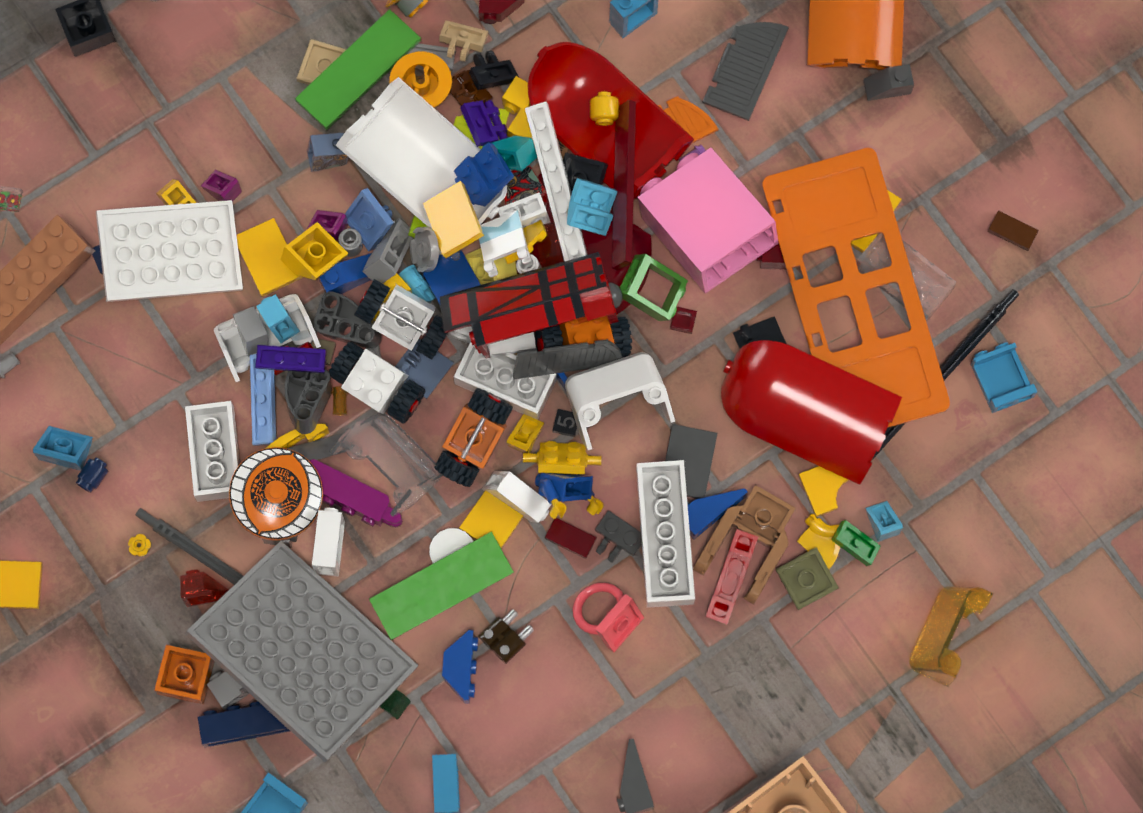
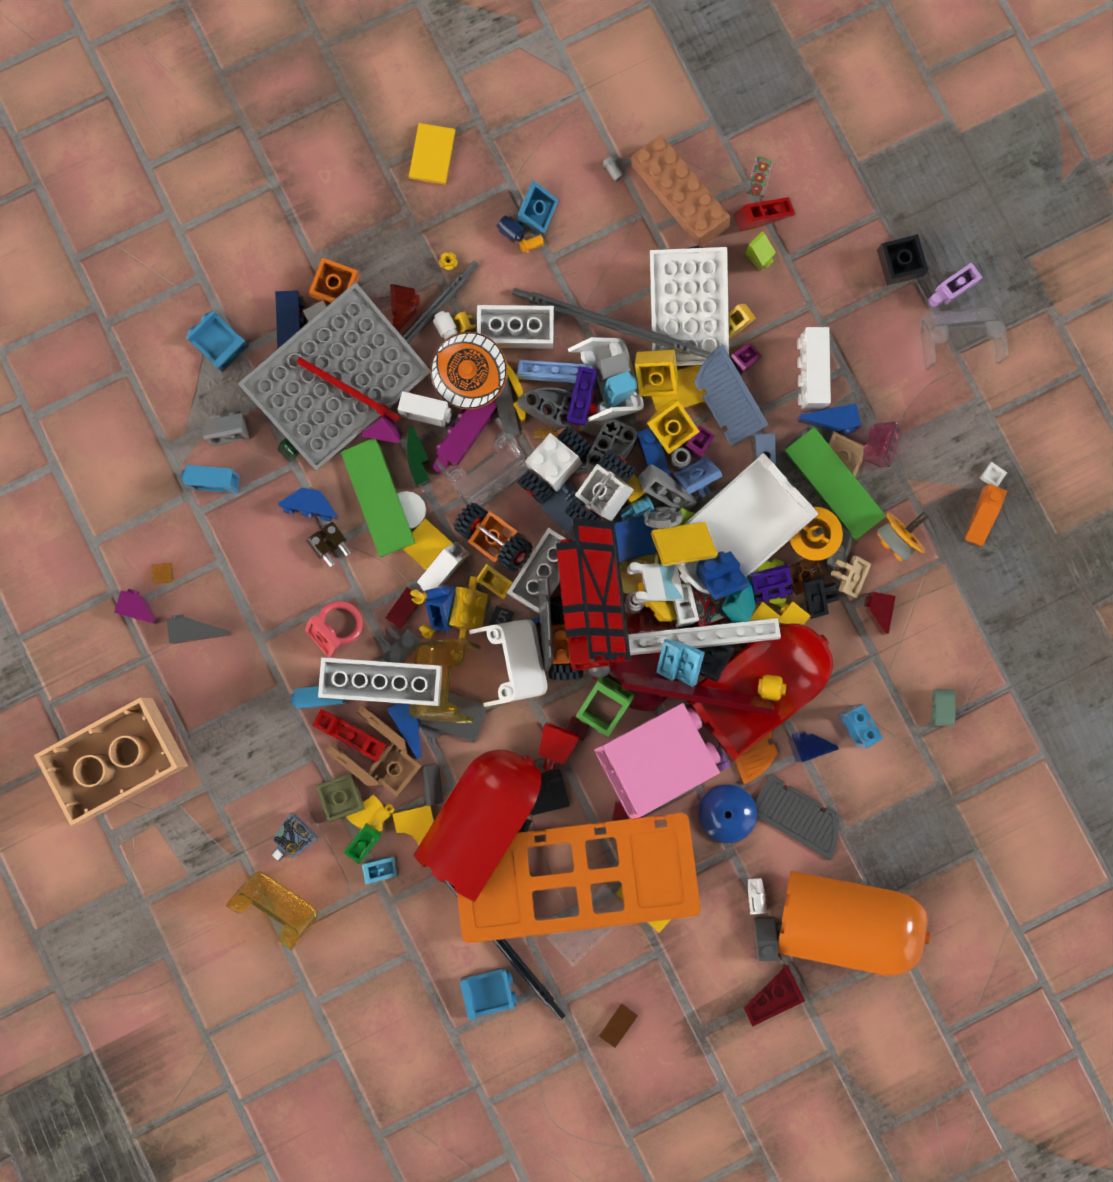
camera: 95 degrees right, 10 degrees up
none -> light grey slope [204,412,250,446]
none -> torso [271,813,320,861]
none -> dark azure window [291,686,348,709]
none -> red bar [296,357,401,422]
none -> magenta slope [361,415,403,443]
none -> dark green slope [407,425,431,488]
none -> clear yellow windscreen [409,638,481,723]
none -> dark grey slope [423,765,443,805]
none -> white brick [433,311,459,340]
none -> yellow tile [453,311,476,333]
none -> dark grey axle [512,288,710,359]
none -> light orange pin [519,234,544,253]
none -> red torso [538,721,580,771]
none -> yellow slope [635,349,678,397]
none -> sand blue piece [693,344,769,446]
none -> blue dish [699,785,757,843]
none -> red slope [733,197,795,231]
none -> dark red wing [743,965,805,1027]
none -> lime slope [744,231,776,271]
none -> white hinge [748,878,768,914]
none -> clear blue slope [788,731,839,763]
none -> white brick [797,327,831,411]
none -> blue slope [797,403,861,434]
none -> clear pink slope [862,422,902,468]

